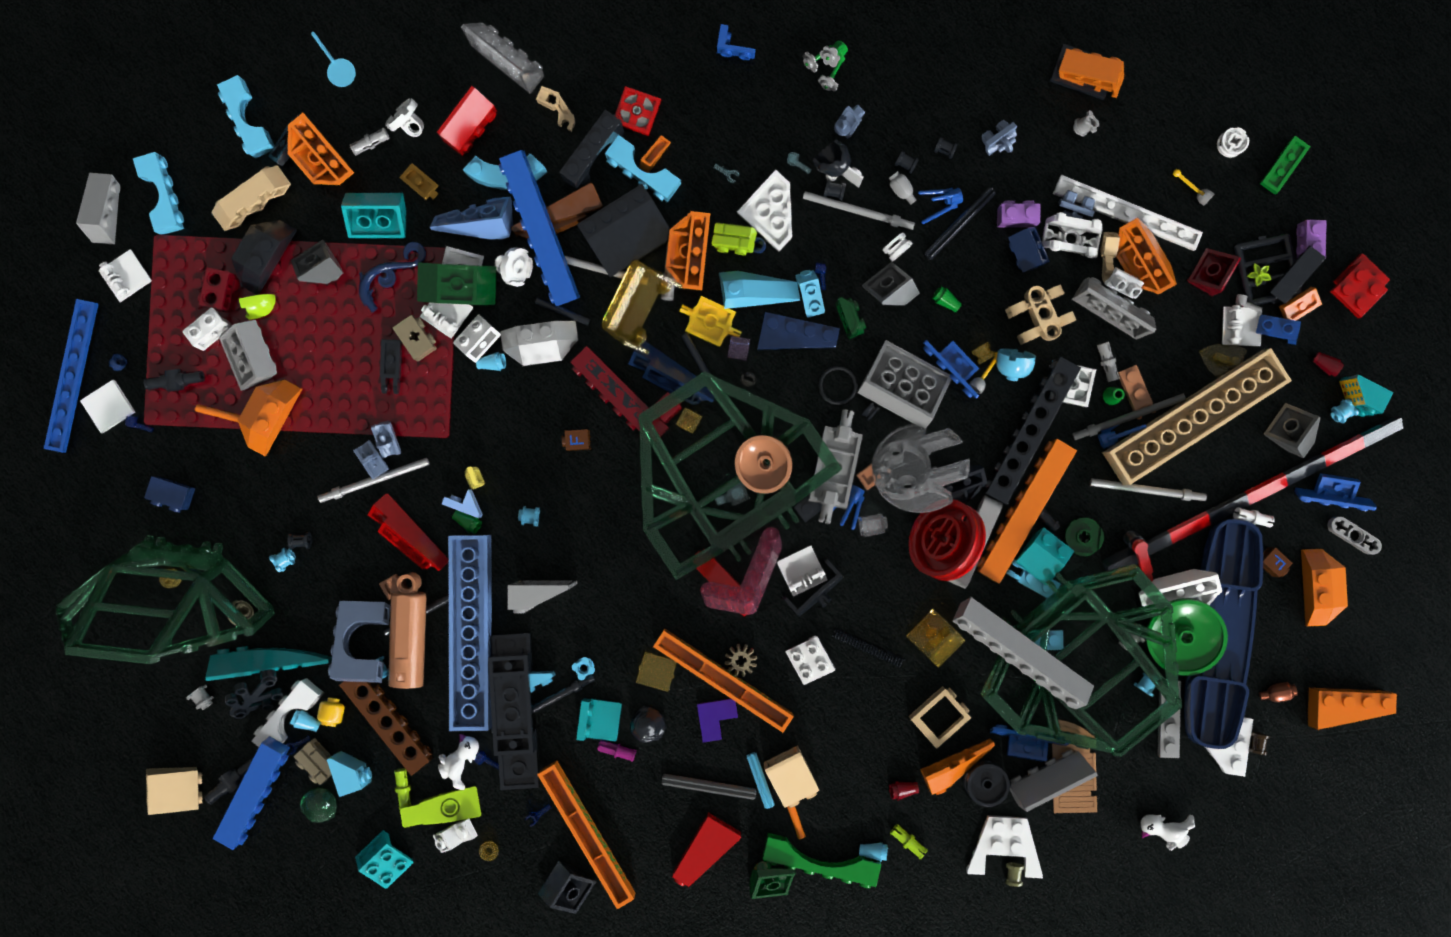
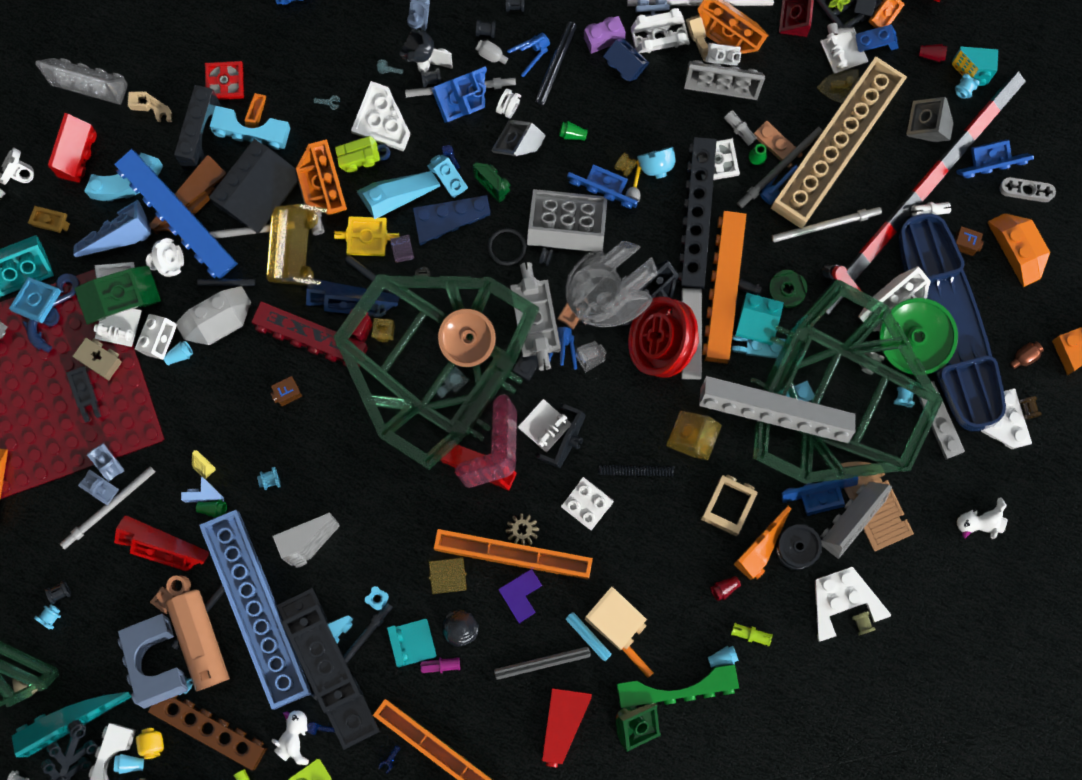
camera: 25 degrees left, 10 degrees down
tan piece [1005,285,1076,345] -> none
none -> dark azure tile [9,277,61,323]
none -> blue slope [431,67,487,123]

